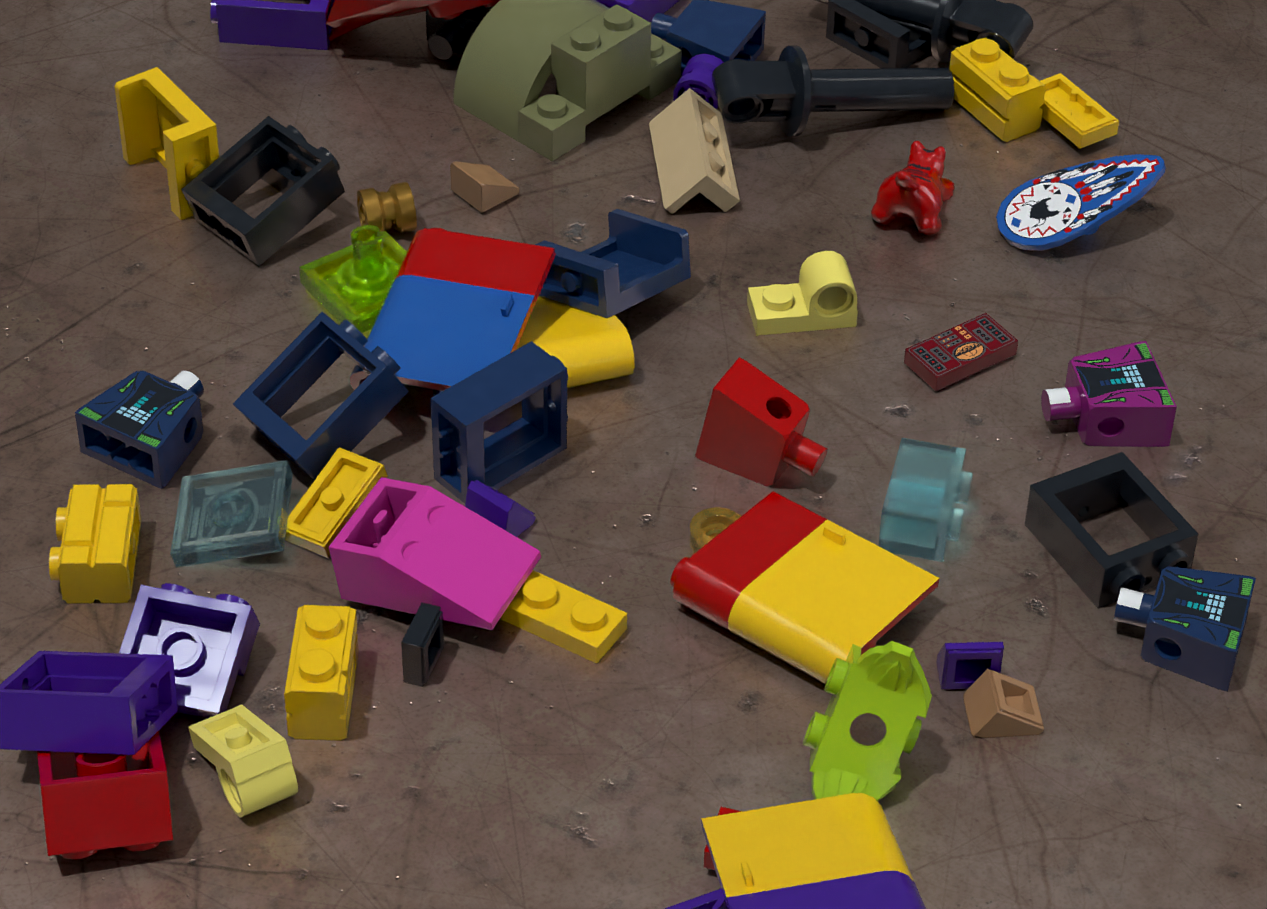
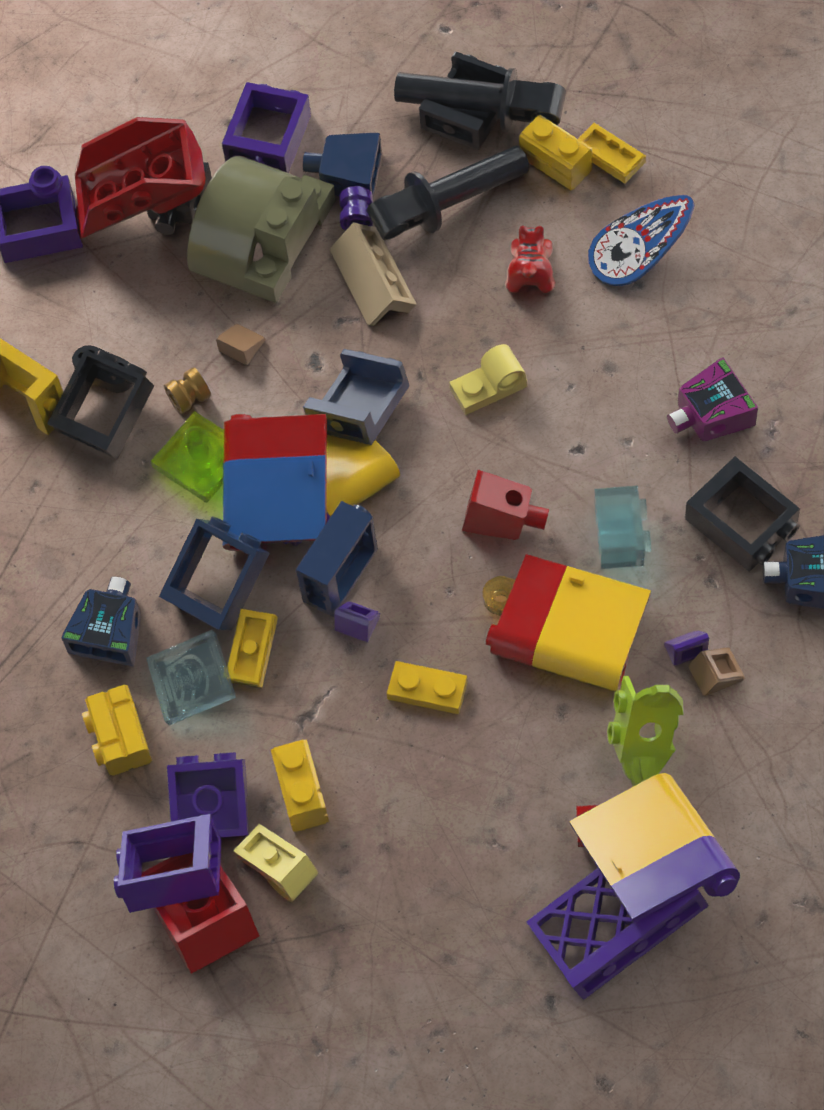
camera: 10 degrees left, 20 degrees up
dark pink slope [329,477,541,630] -> none
black tile [401,602,444,687] -> none
dark red tile [904,313,1018,391] -> none

